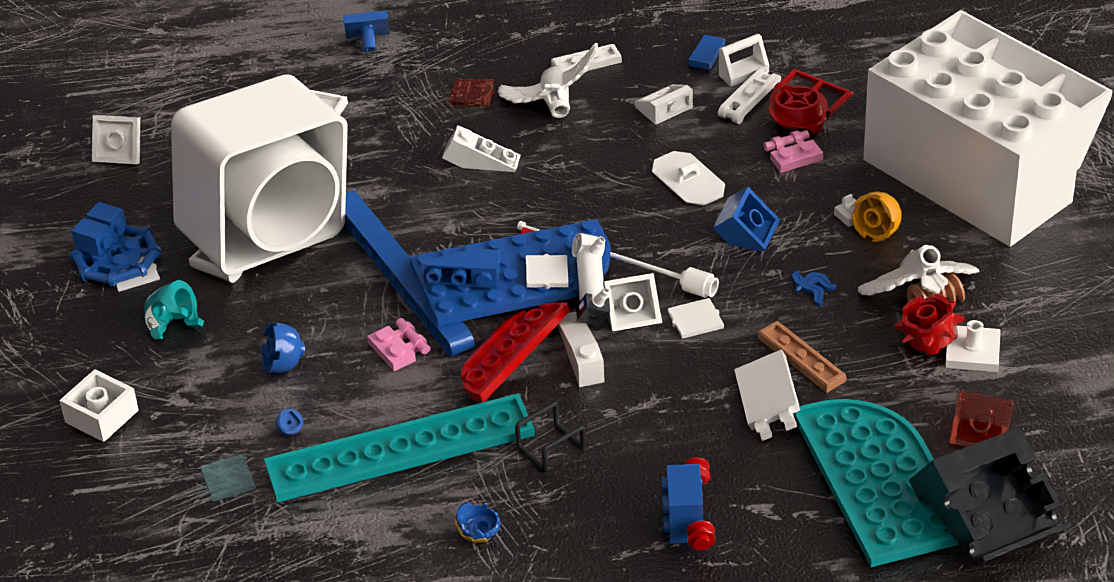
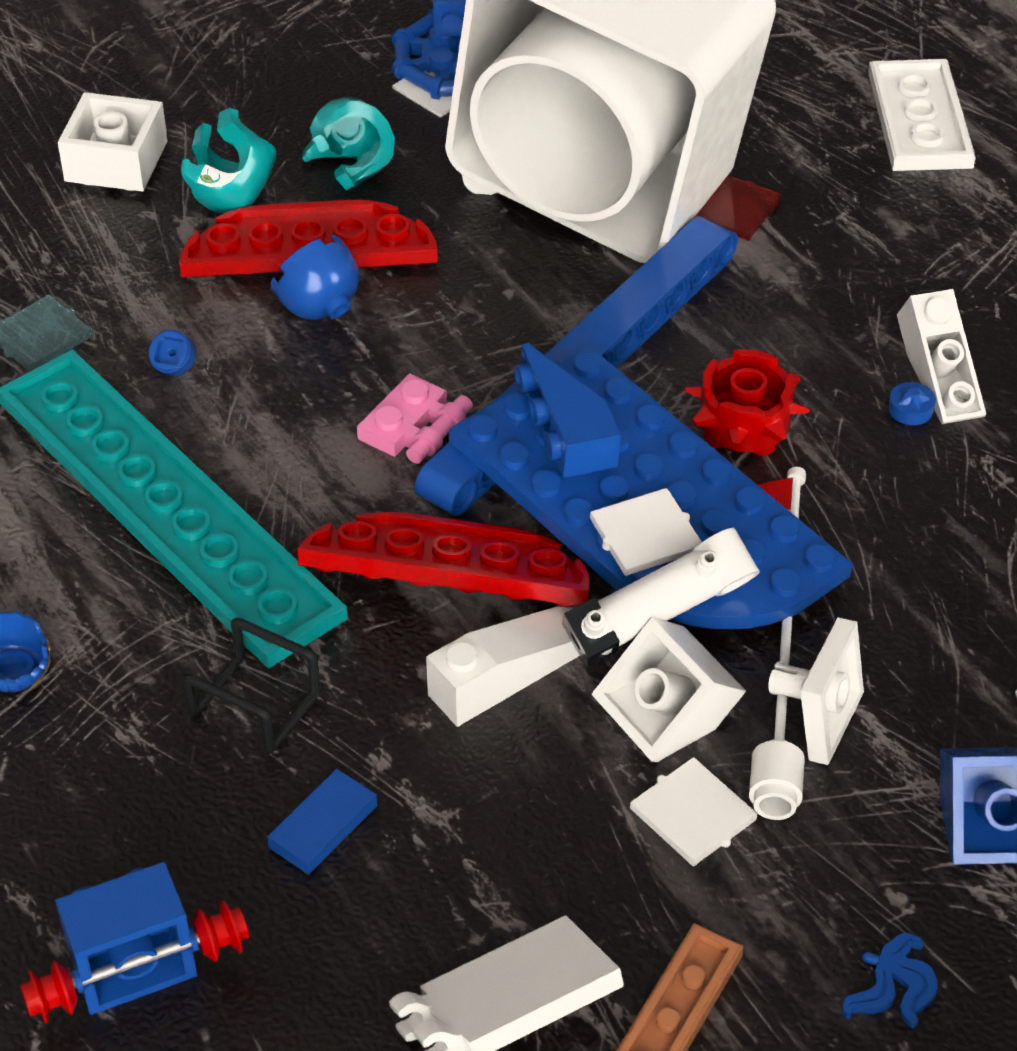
camera: 65 degrees right, 5 degrees up
none -> red plate [179,200,438,277]
none -> teal piece [181,108,276,215]
none -> blue tile [267,769,378,875]
none -> red brick [684,349,810,456]
none -> white tile [769,618,864,765]
none -> blue tile [888,382,936,425]

